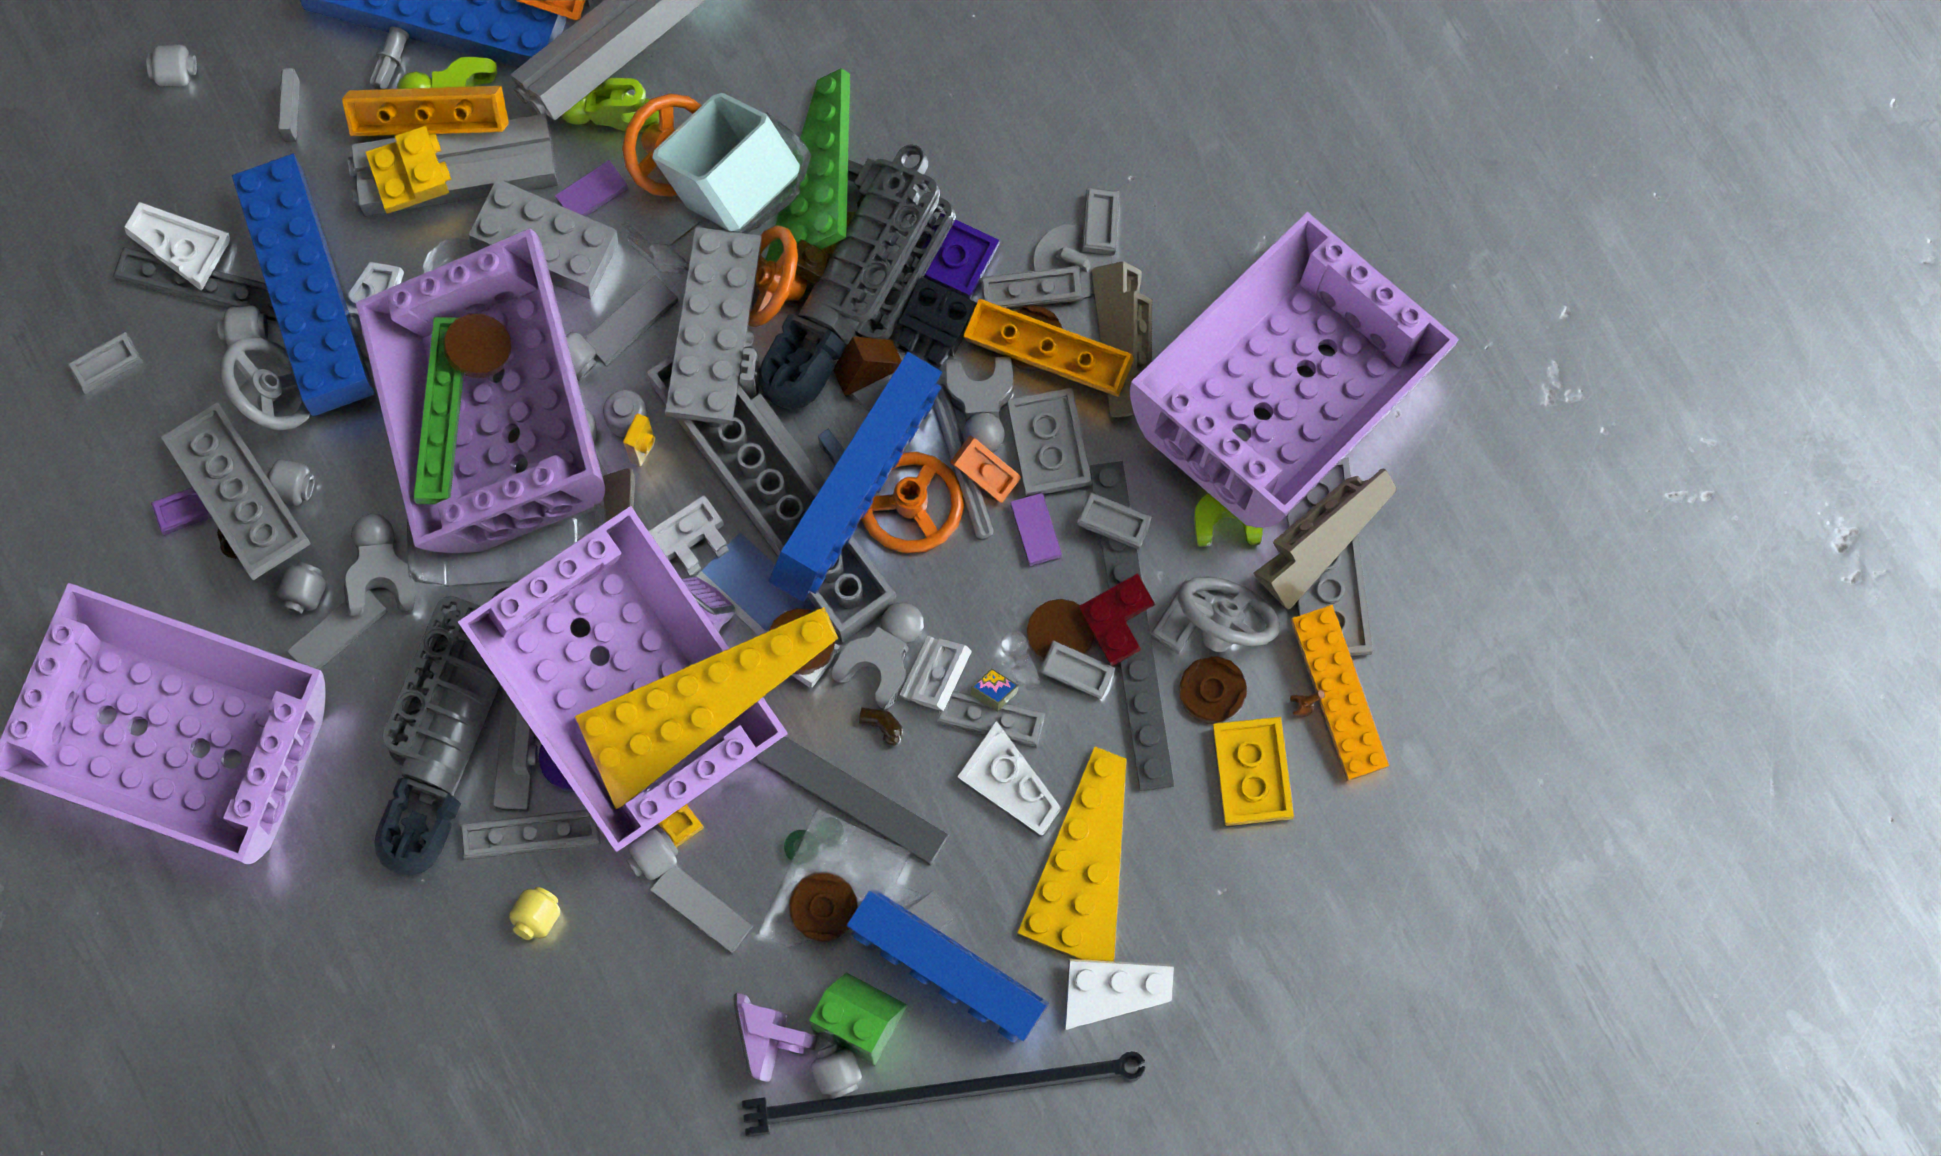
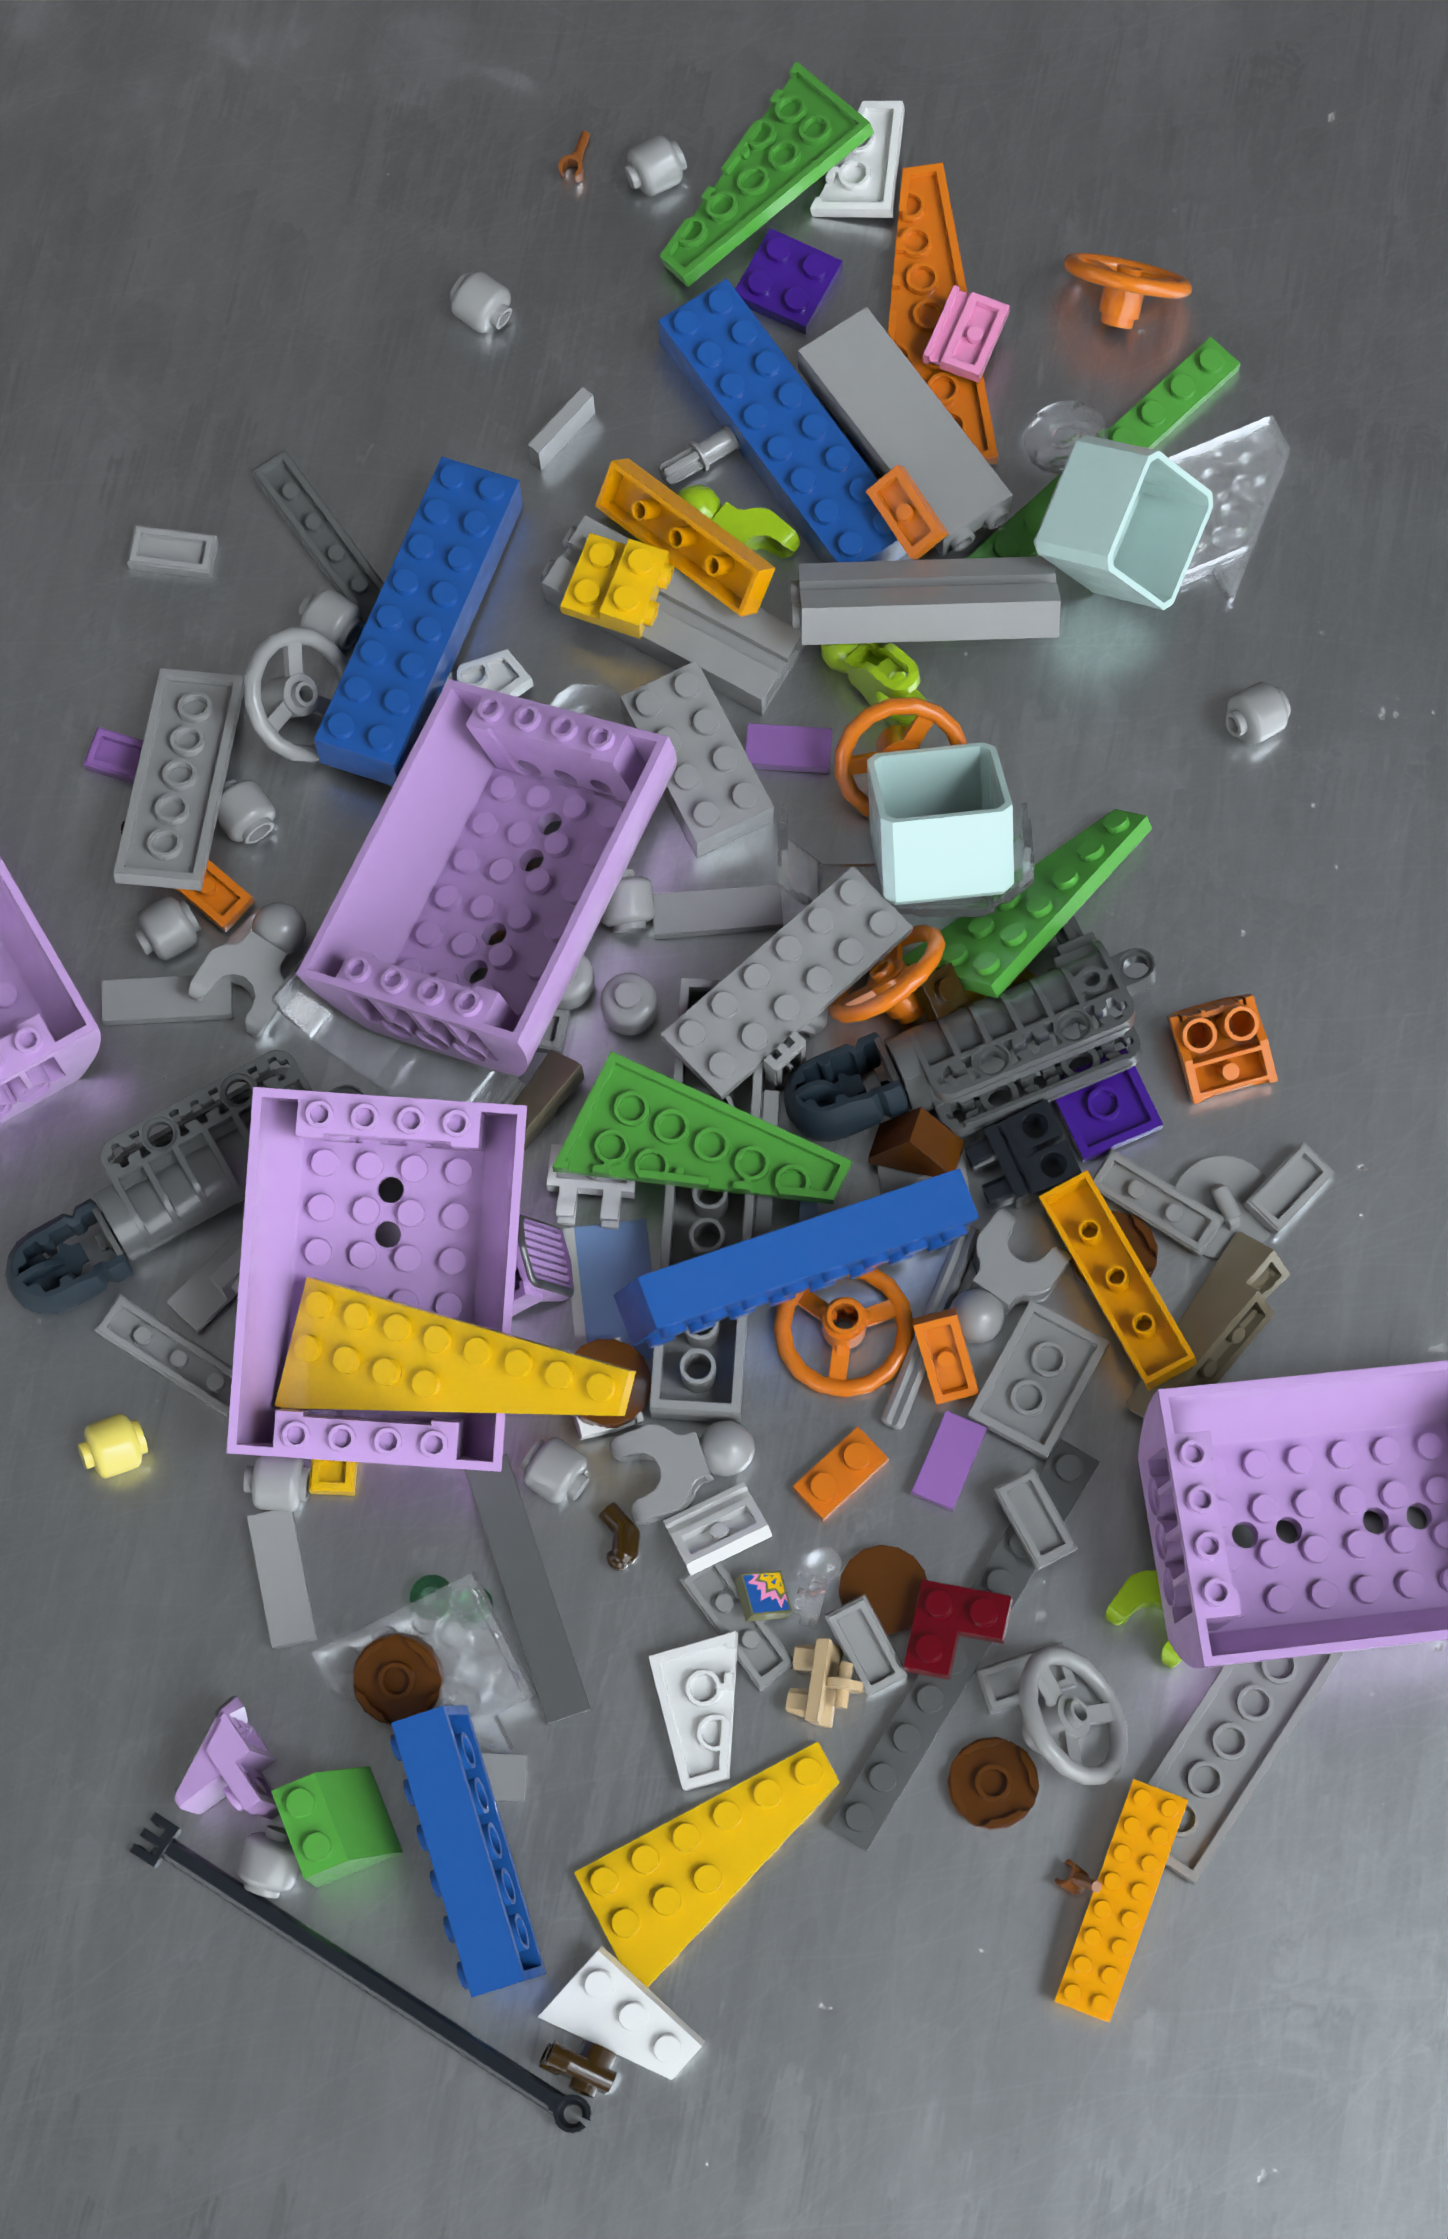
camera: 40 degrees right, 0 degrees up
white wing [125,202,230,291] -> none
bright green plate [414,317,464,504] -> none
reddish brown tile [443,314,511,378] -> none
yellow plate [623,413,655,467] -> none
yellow plate [1213,717,1294,826] -> none
wedge [1254,468,1397,609] -> none
none -> orange plate [173,859,255,933]
none -> light grey head [520,1437,590,1504]
none -> dark brown plate [538,2040,617,2098]
none -> bright green wing [552,1051,852,1204]
none -> tan hips [785,1638,864,1729]
none -> orange plate [792,1426,889,1522]
none -> orange slope [1166,993,1278,1104]

